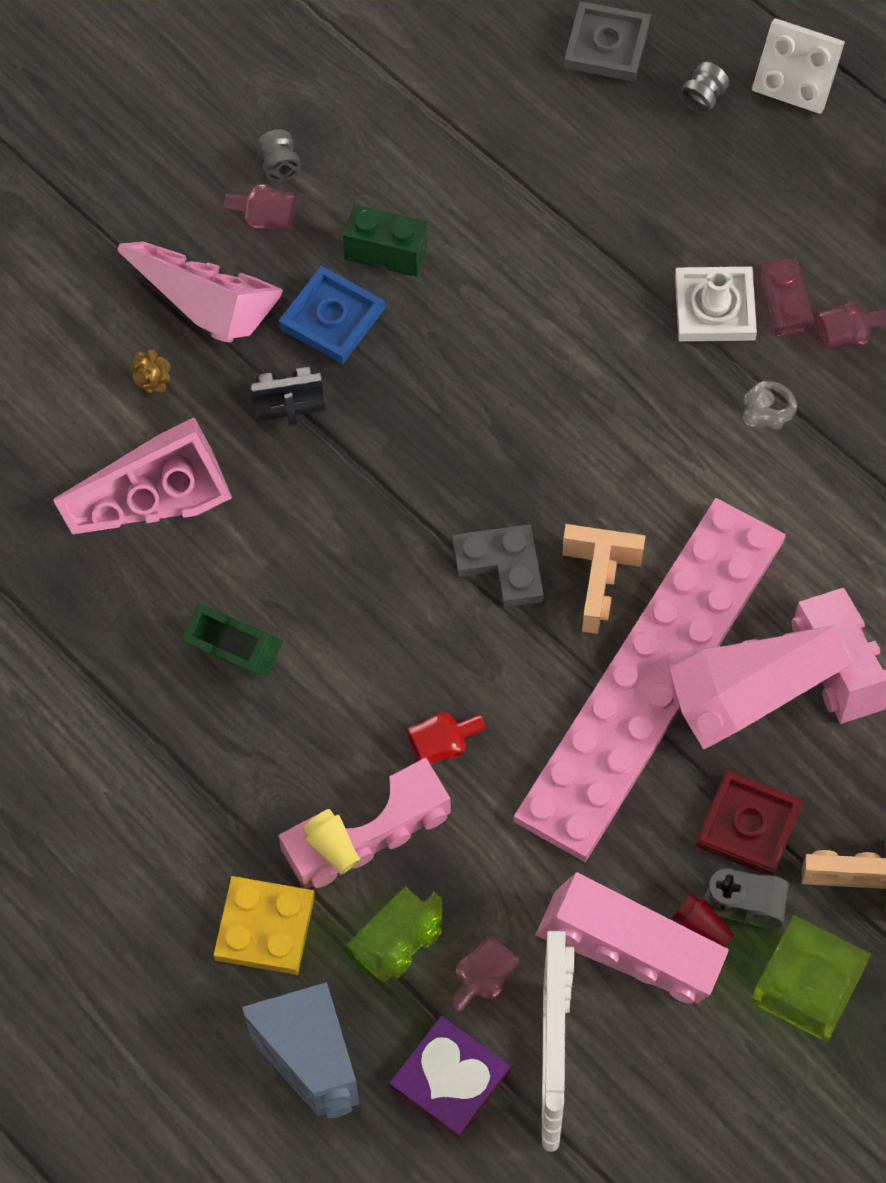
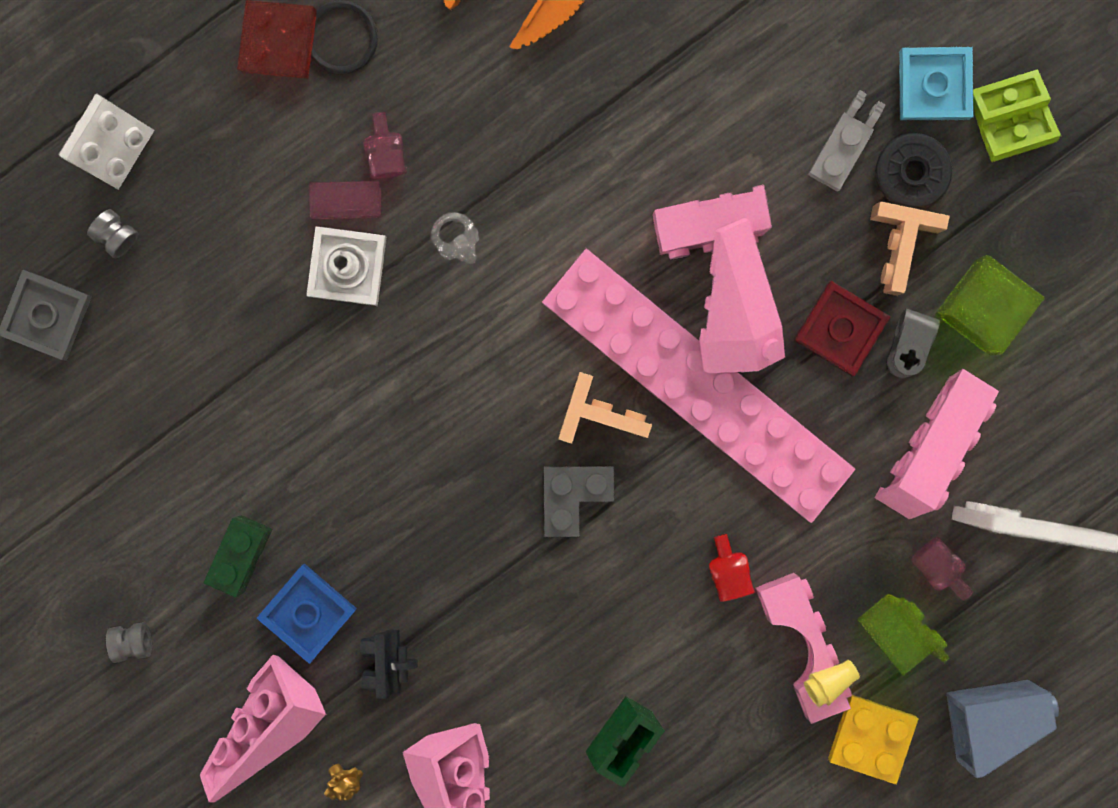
camera: 85 degrees left, 25 degrees up
clear pink piece [224,184,297,231] -> none
tile [389,1016,511,1138] -> none
dark red cone [670,893,735,947] -> none

